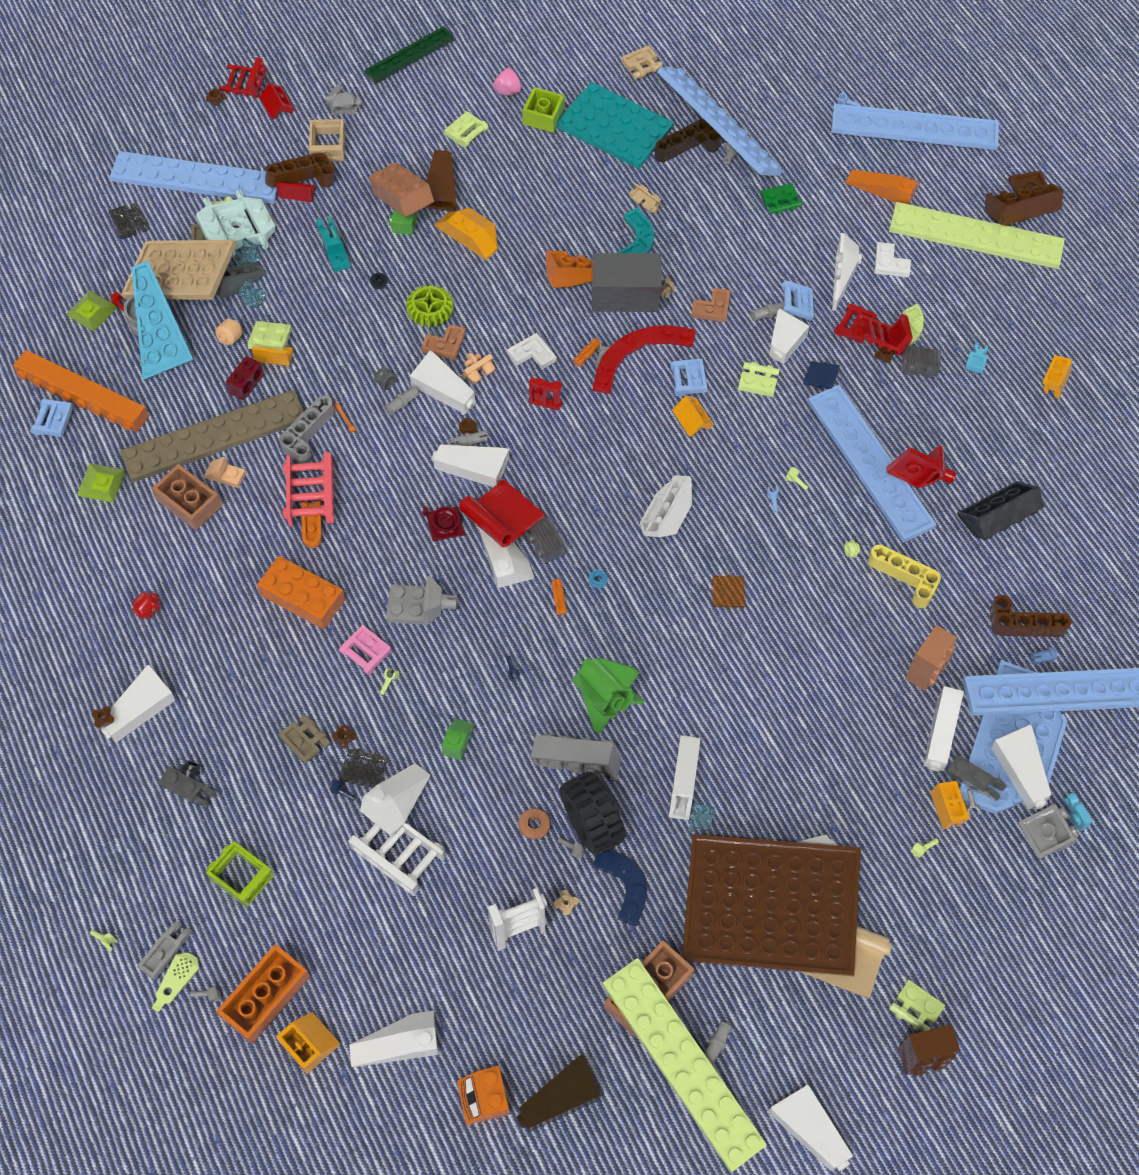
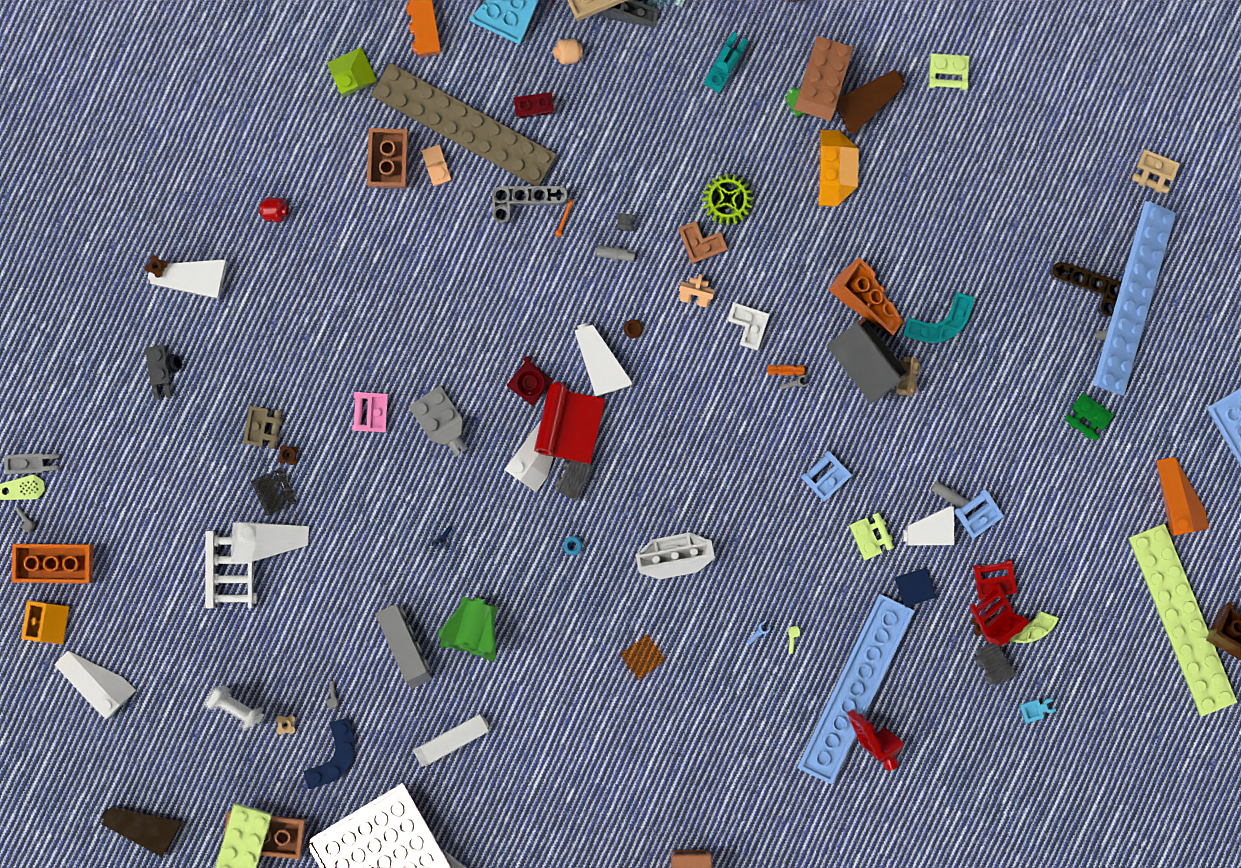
camera: 50 degrees right, 25 degrees up
yellowish green hand [90,930,118,951] -> none
lime window [206,841,274,908] -> none
clear light blue panel [239,278,266,309] -> none
yellowish green plate [248,321,291,350] -> none
light orange panel [252,347,293,366] -> none
orange brick [257,555,345,630] -> none
coral fence [283,452,334,526] -> none
orange plate [301,501,322,548] -> none
dark blue hand [330,779,356,801] -> none
black plate [370,273,387,289] -> none
yellowish green hand [380,668,399,695] -> none
white slope [410,351,476,414] -> none
bright green slope [441,719,475,761] -> none
light grey pin [449,430,488,446] -> none
orange slope [457,1066,509,1126] -> none
bright pink helmet [493,68,521,96] -> none
nougat piece [518,808,550,839] -> none
lime brick [522,87,565,133] -> none
red plate [529,377,562,410] -> none
orange axle [552,579,567,615] -> none
teal plate [556,82,674,169] -> none
black tyre [559,771,626,855] -> none
red plate [593,325,696,394] -> none
tan hinge [629,183,663,213] -> none
light orange panel [672,395,714,437] -> none
clear light blue panel [688,803,714,833] -> none
nougat plate [691,288,731,322] -> none
white wedge [832,233,862,311] -> none
yellowish green plate [844,540,860,558] -> none
light yellow beam [868,545,941,608] -> none
white plate [874,242,911,278] -> none
black slope [957,481,1045,540] -> none
light orange hinge [1043,355,1072,398] -> none

